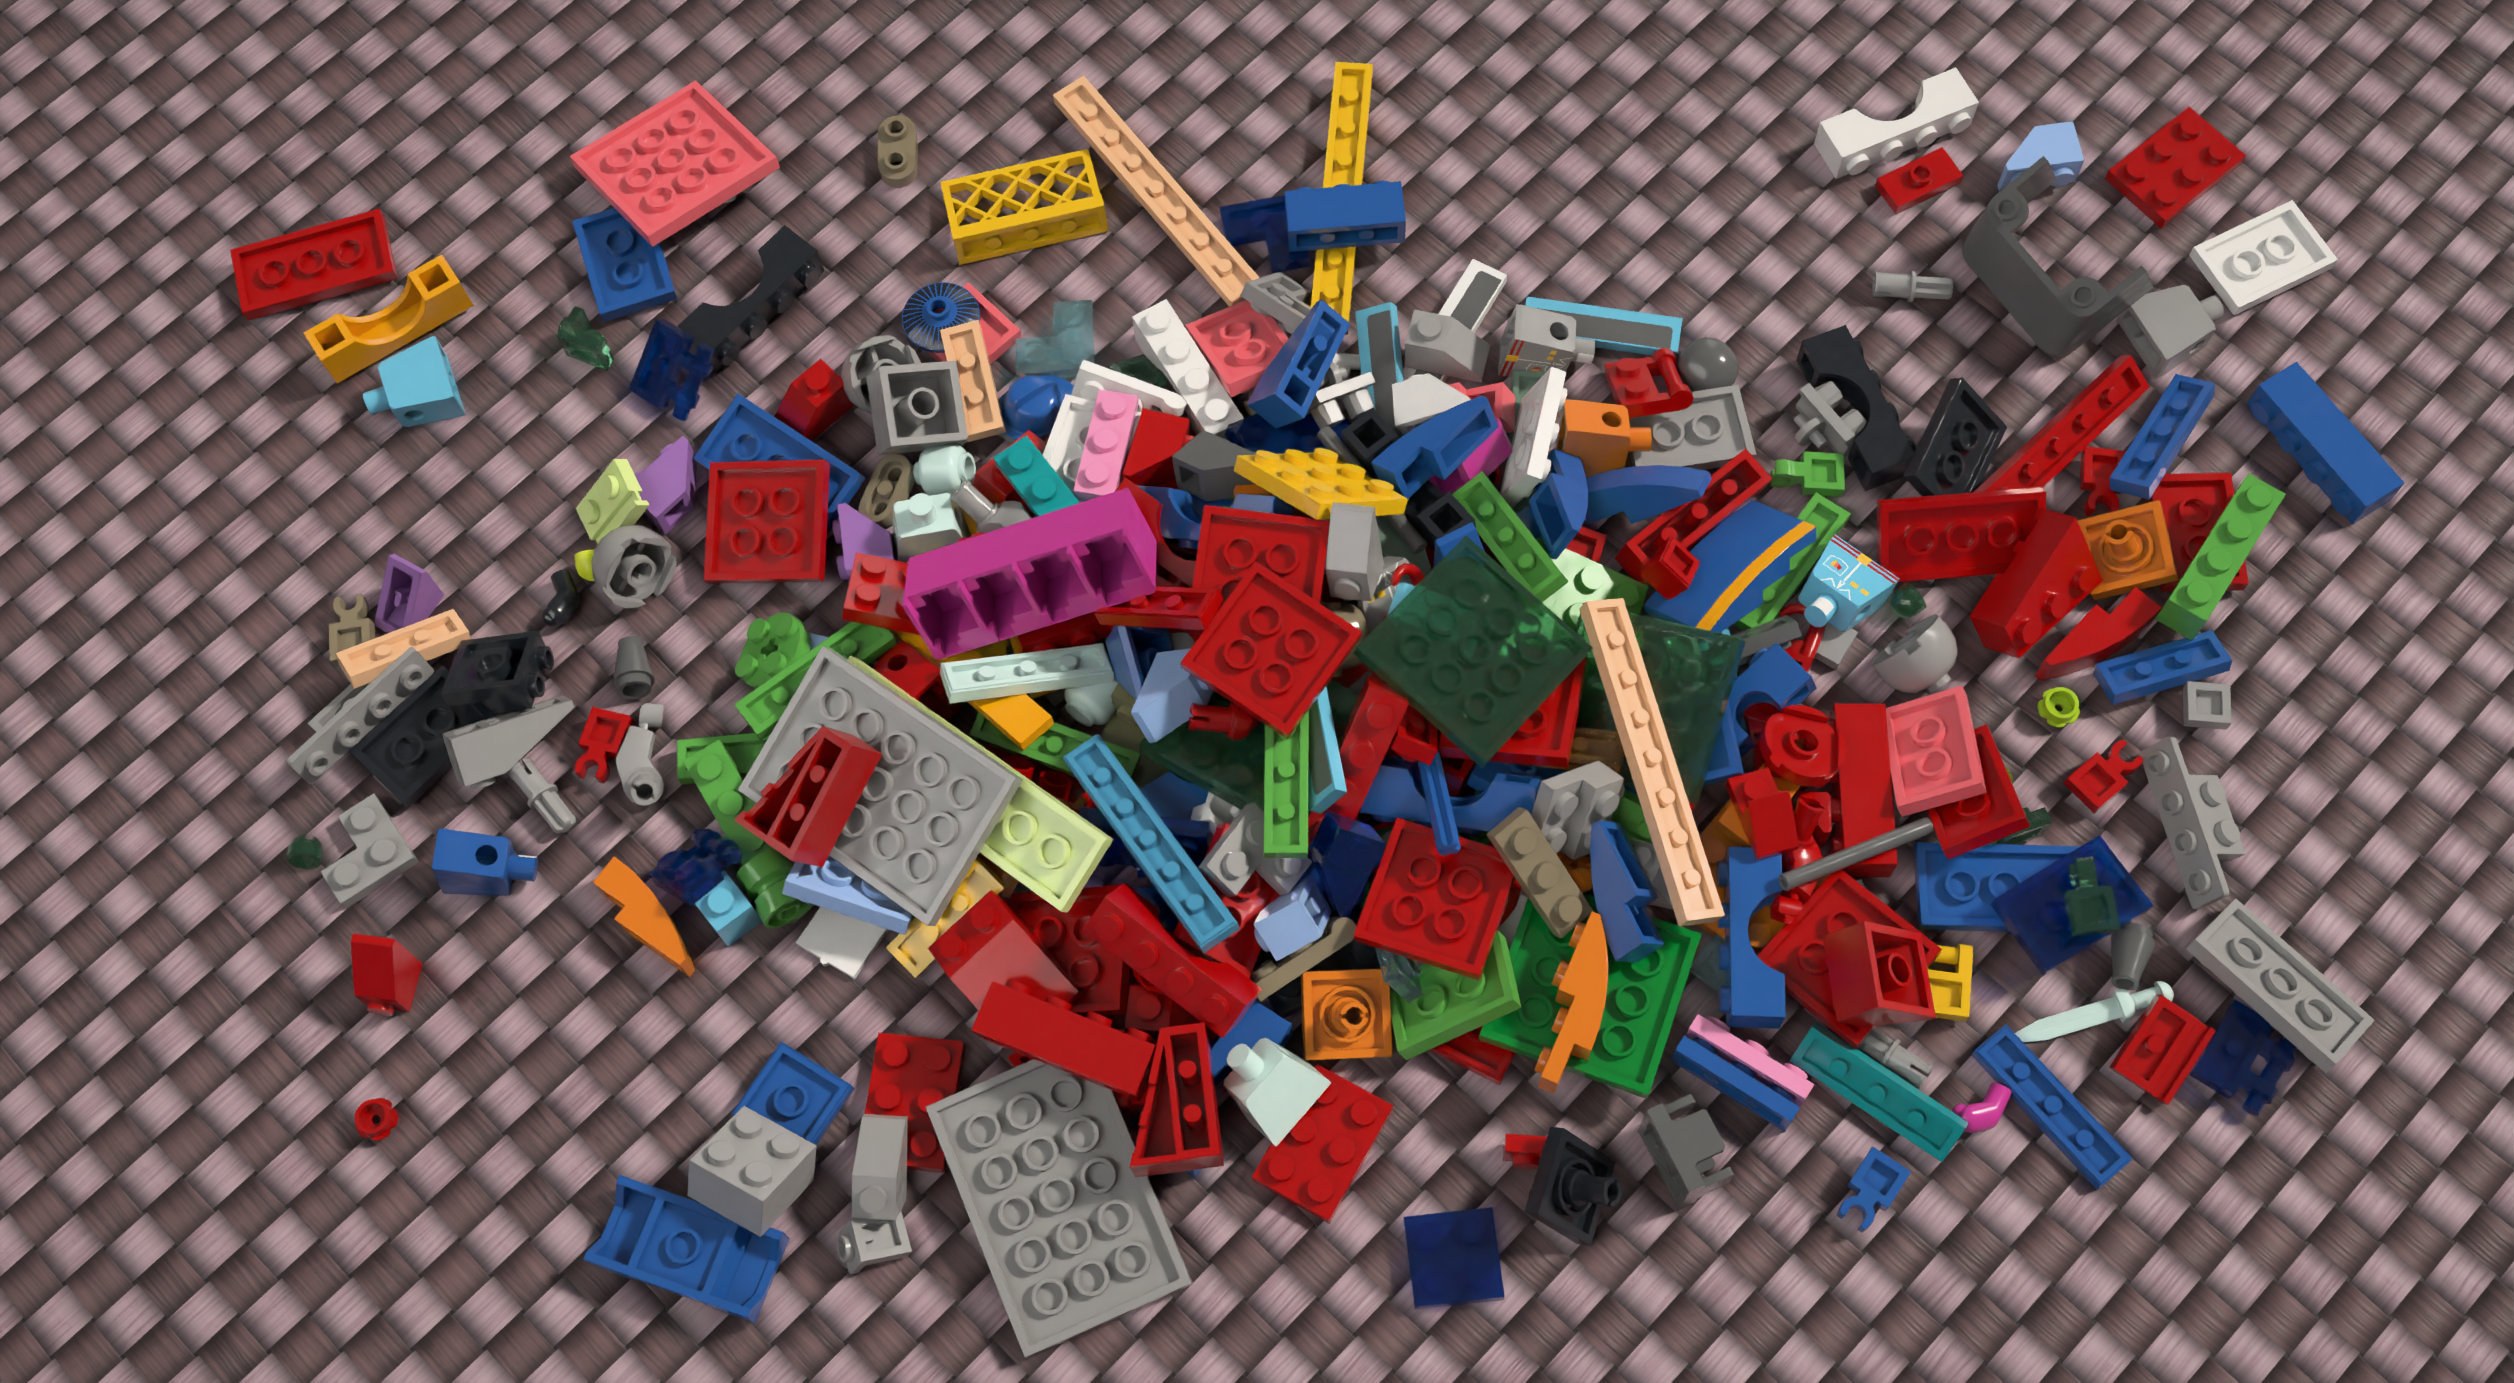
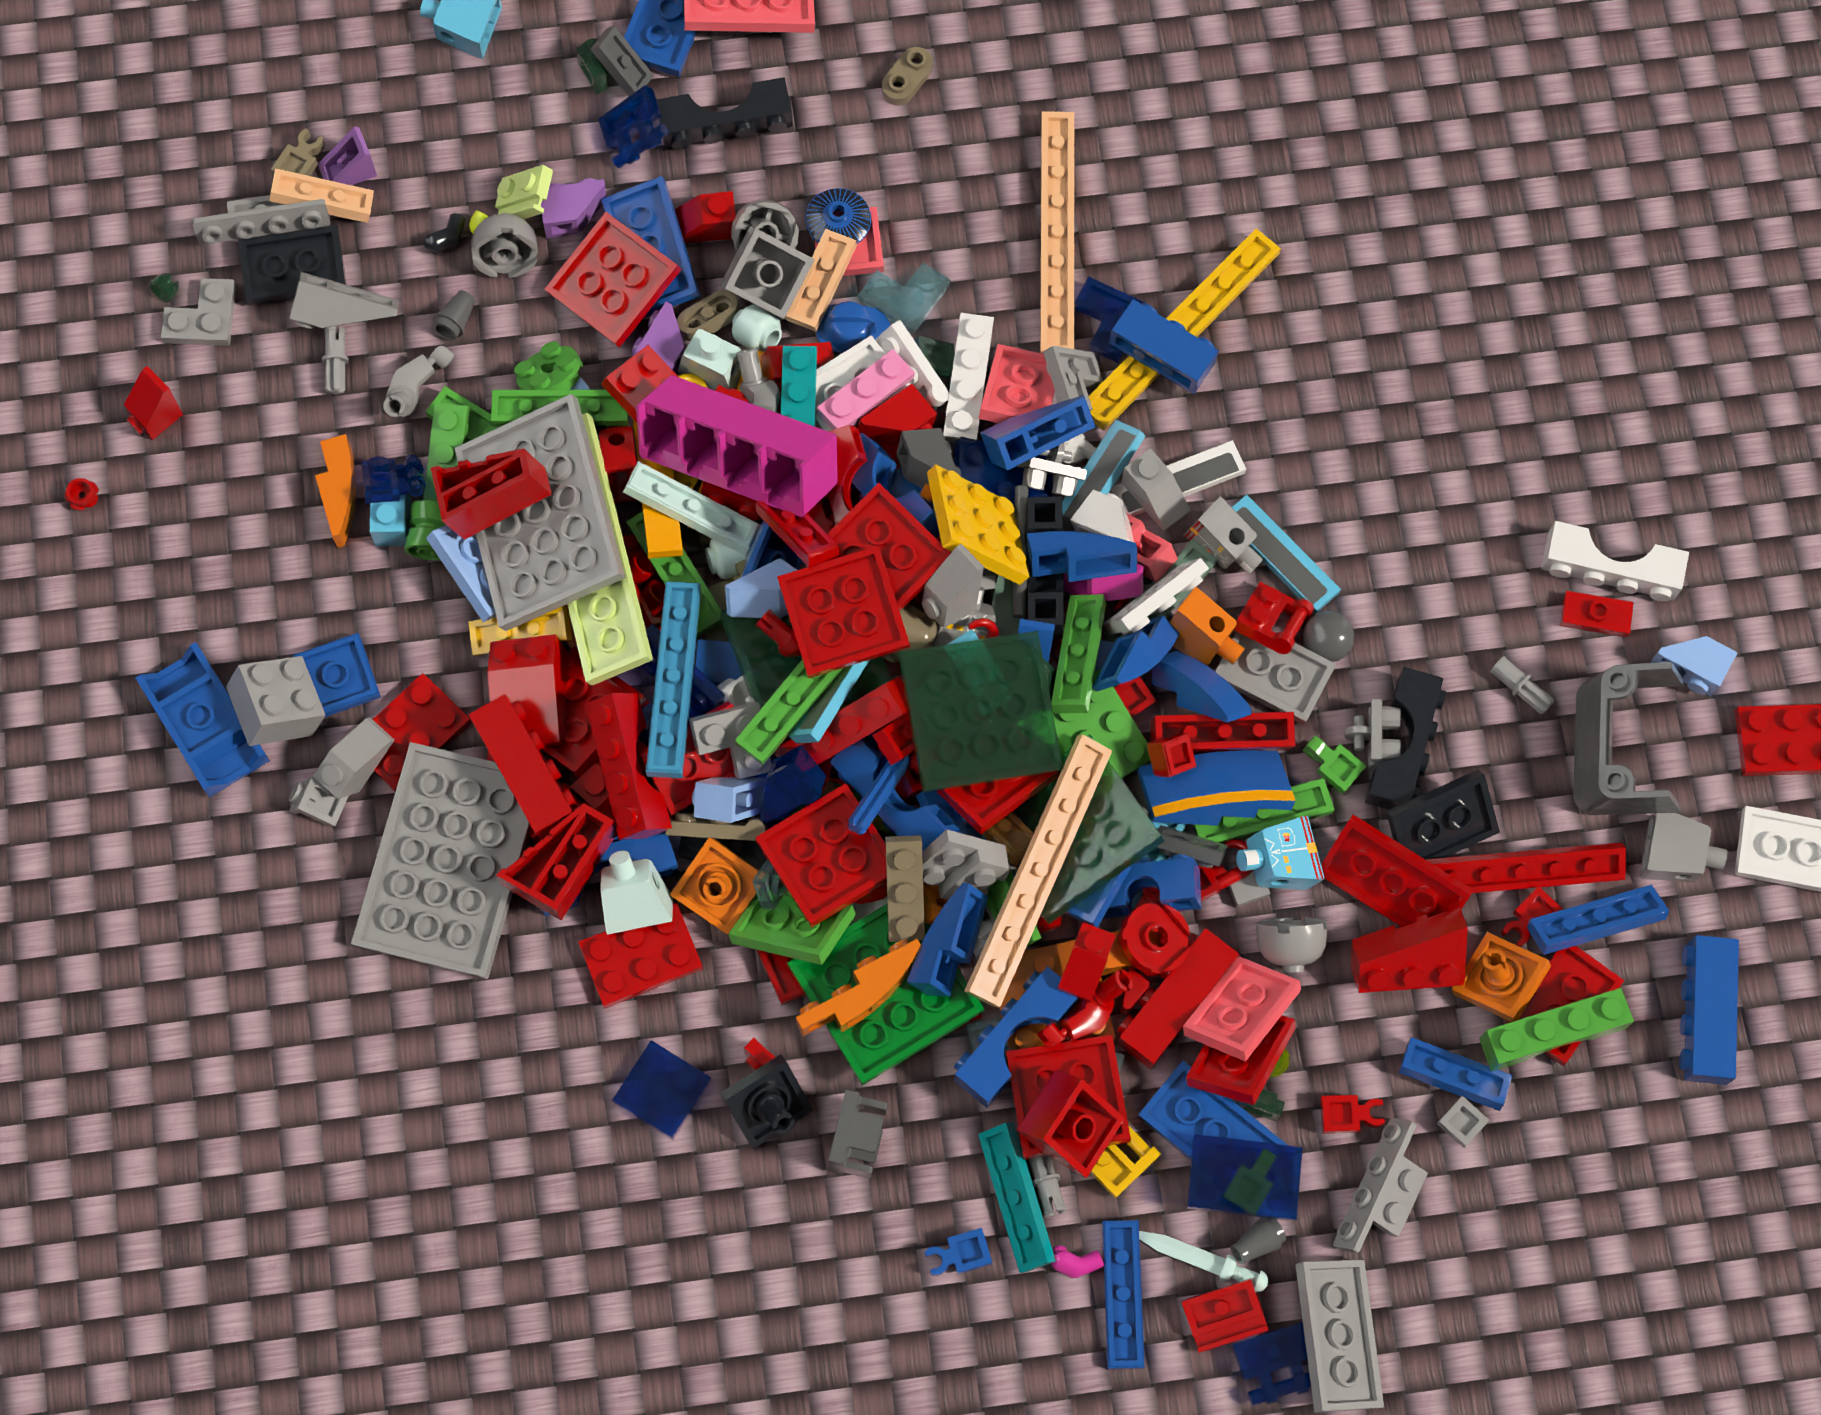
camera: 30 degrees right, 5 degrees up
blue torso [432,828,538,896] -> none
black plate [441,630,554,714] -> none
red plate [575,707,635,784] -> none
white piece [796,907,888,980] -> none
yellow fence [940,149,1109,265] -> none
blue plate [1671,1035,1800,1132] -> none
bright pink plate [1686,1014,1814,1107] -> none
dark grey piece [1778,817,1933,891] -> none
clear green hinge [1890,582,1926,618] -> none
red slope [2035,587,2162,681] -> none
lime plate [2037,687,2080,728] -> none
none -> dark grey plate [591,26,654,99]

